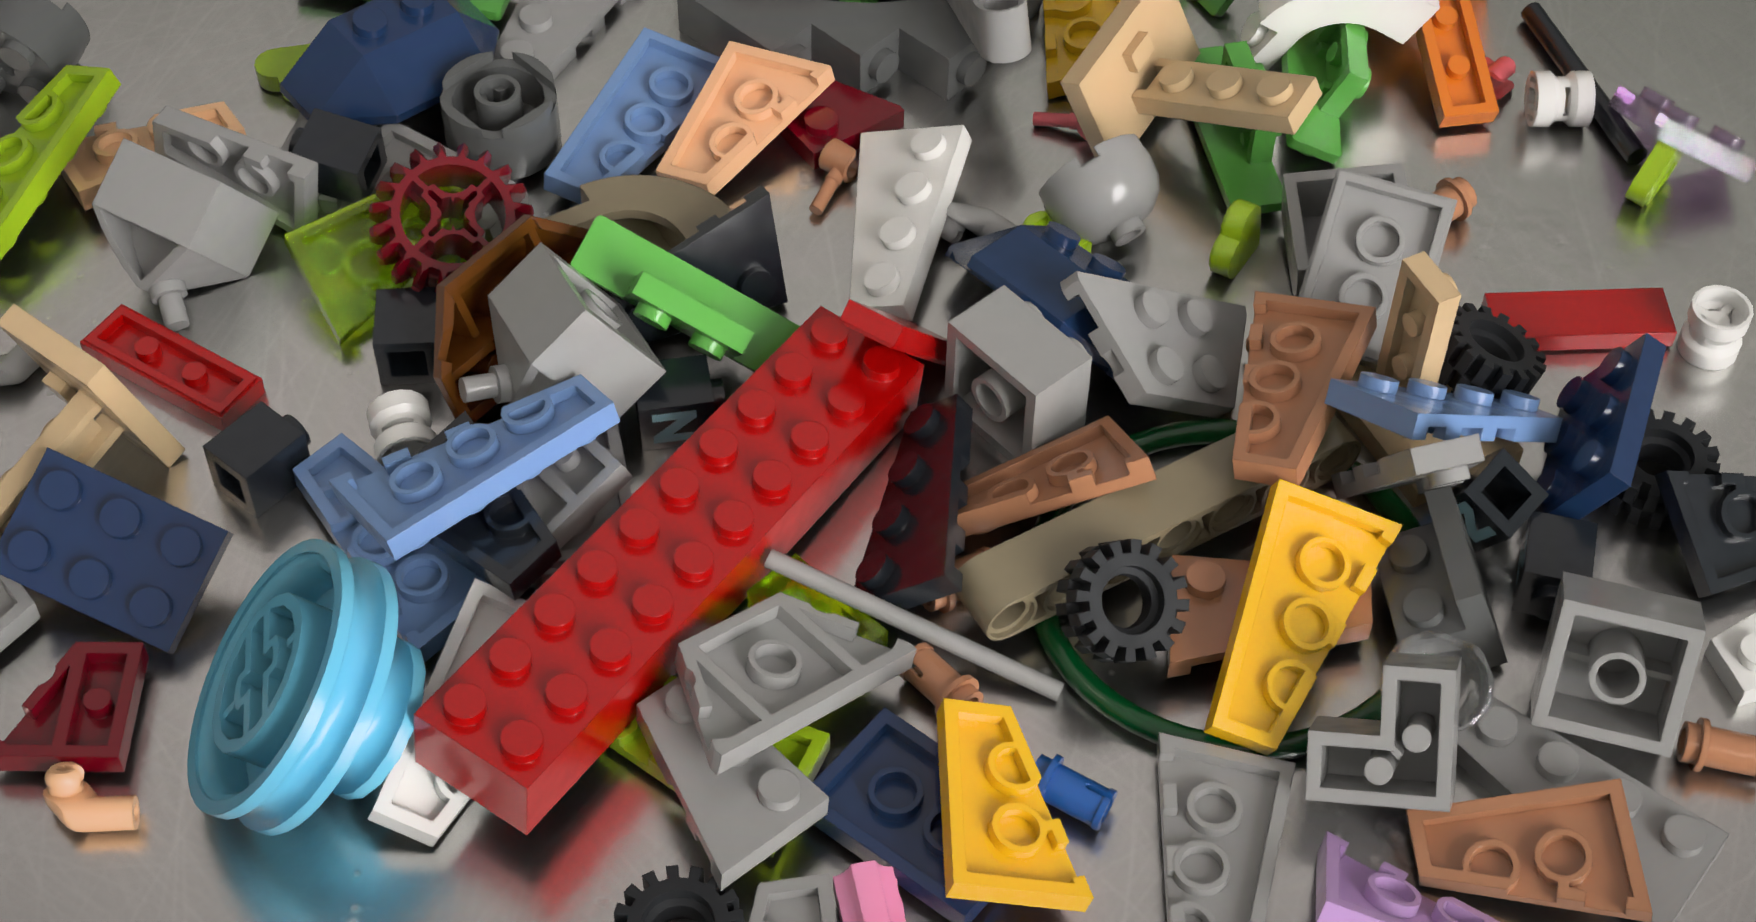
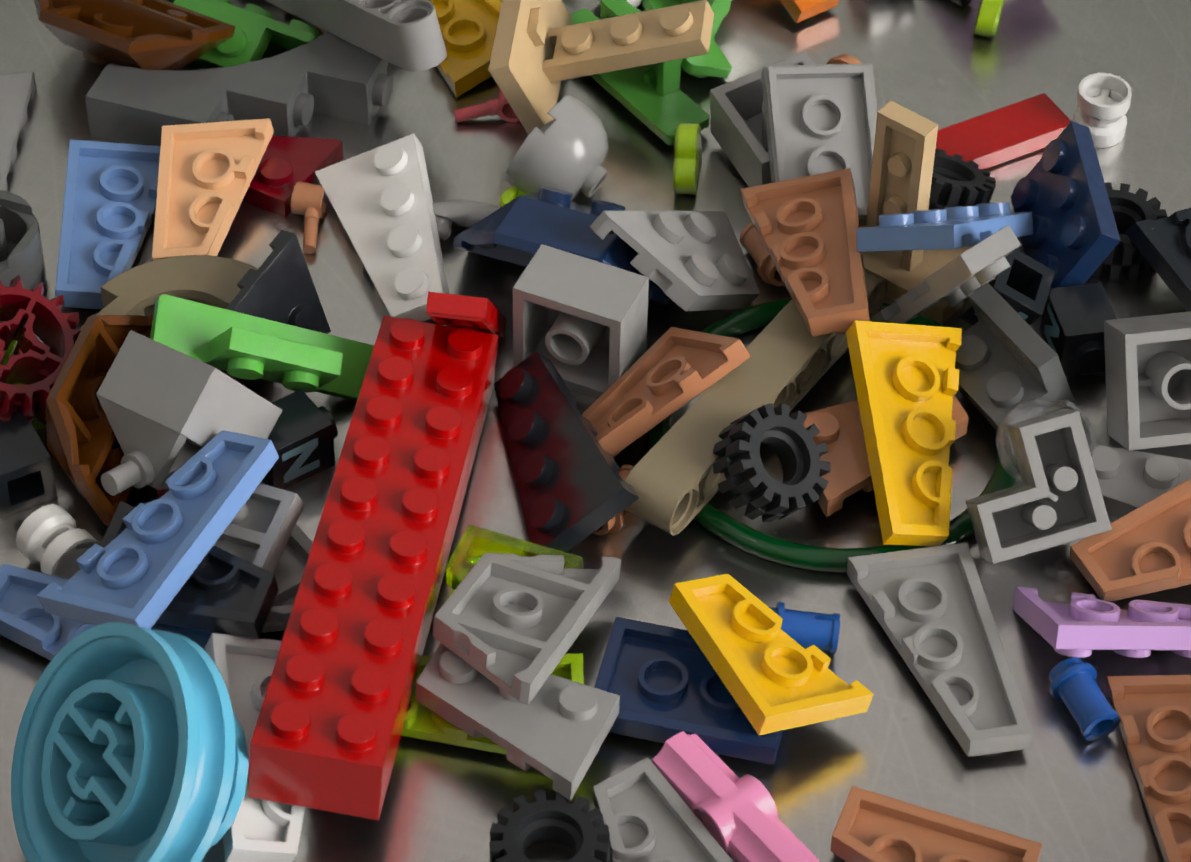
camera: 25 degrees left, 5 degrees down
light grey axle [764,549,1065,702] -> none
nougat pin [899,642,984,714] -> none

